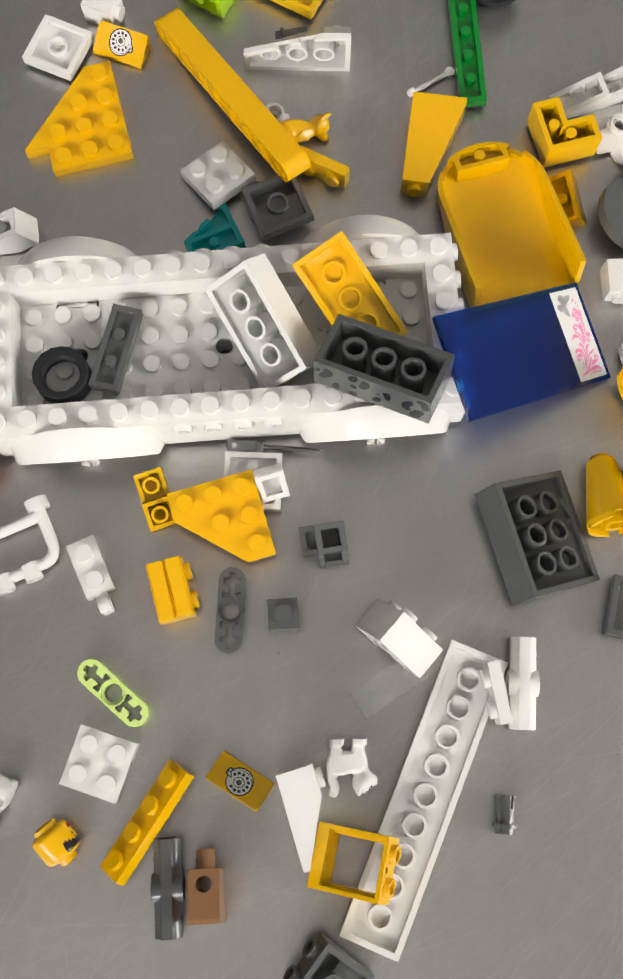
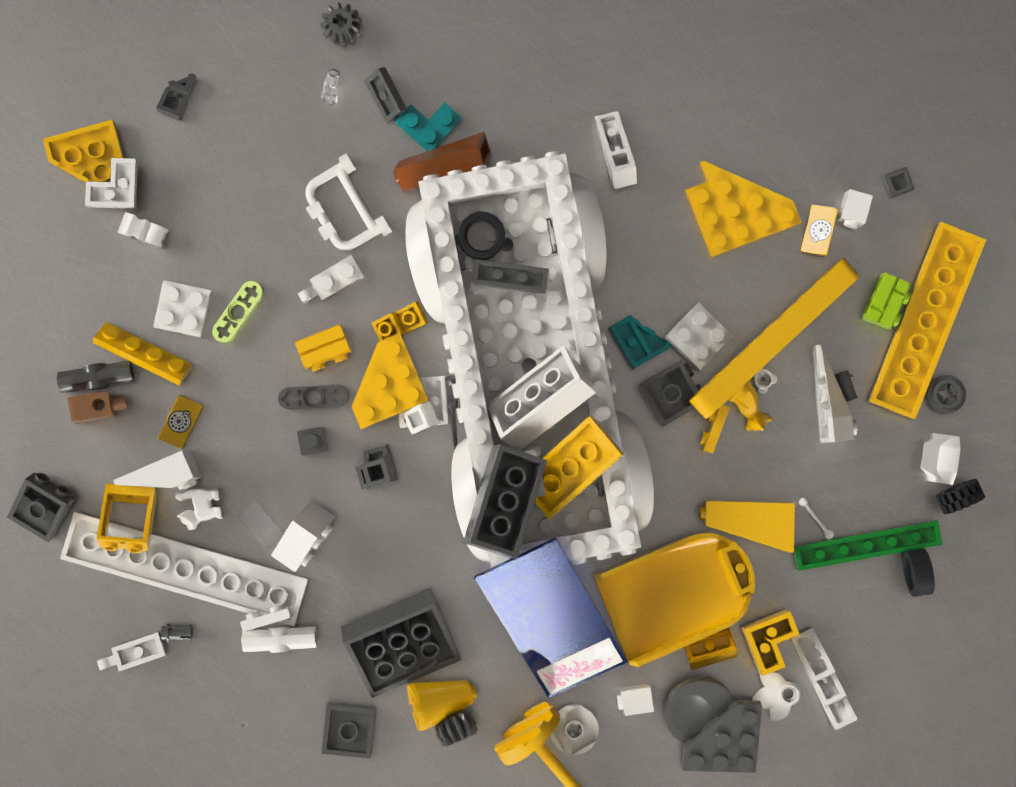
camera: 85 degrees right, 10 degrees up
white plate [22,14,94,81] -> none
yellow head [33,817,80,867] -> none
none -> white plate [97,631,167,671]

